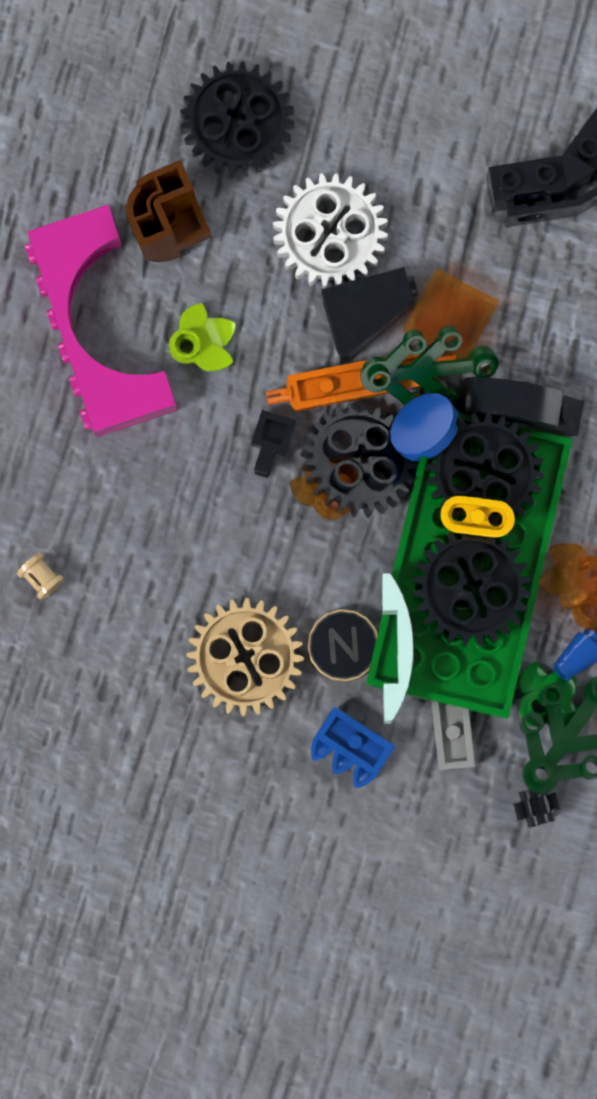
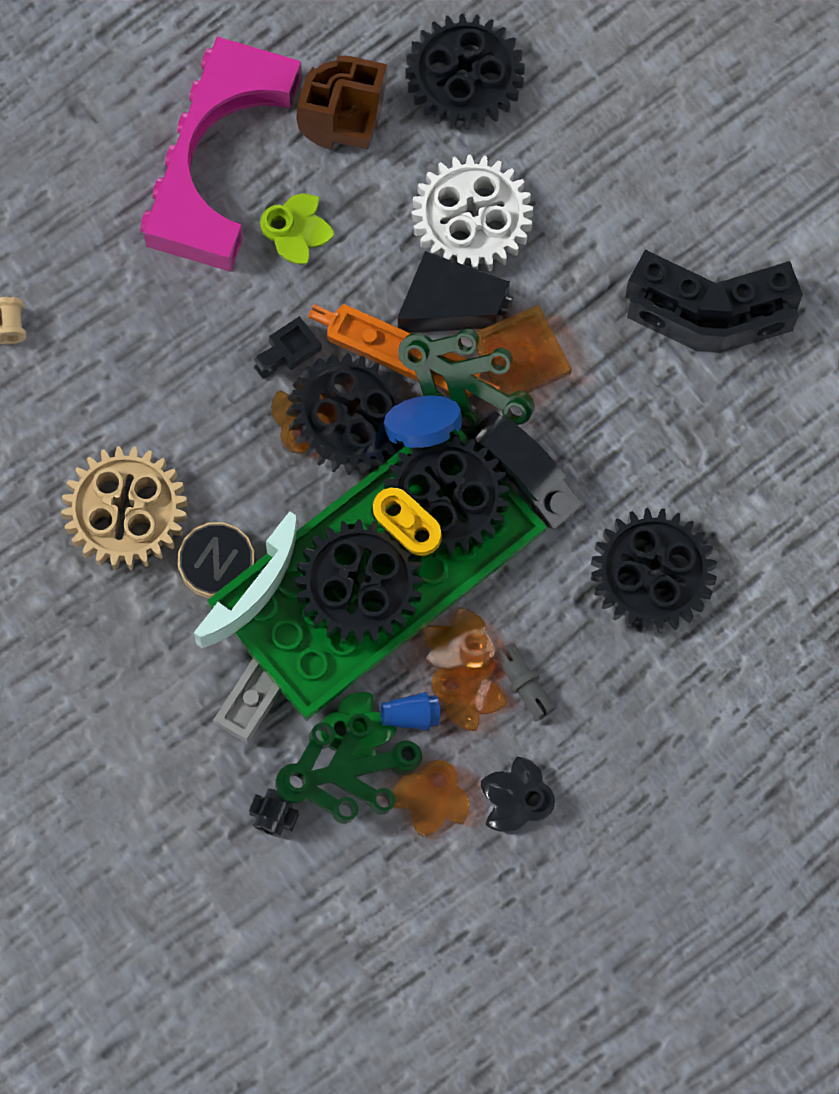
camera: 30 degrees right, 10 degrees down
blue plate [311,707,395,788] -> none

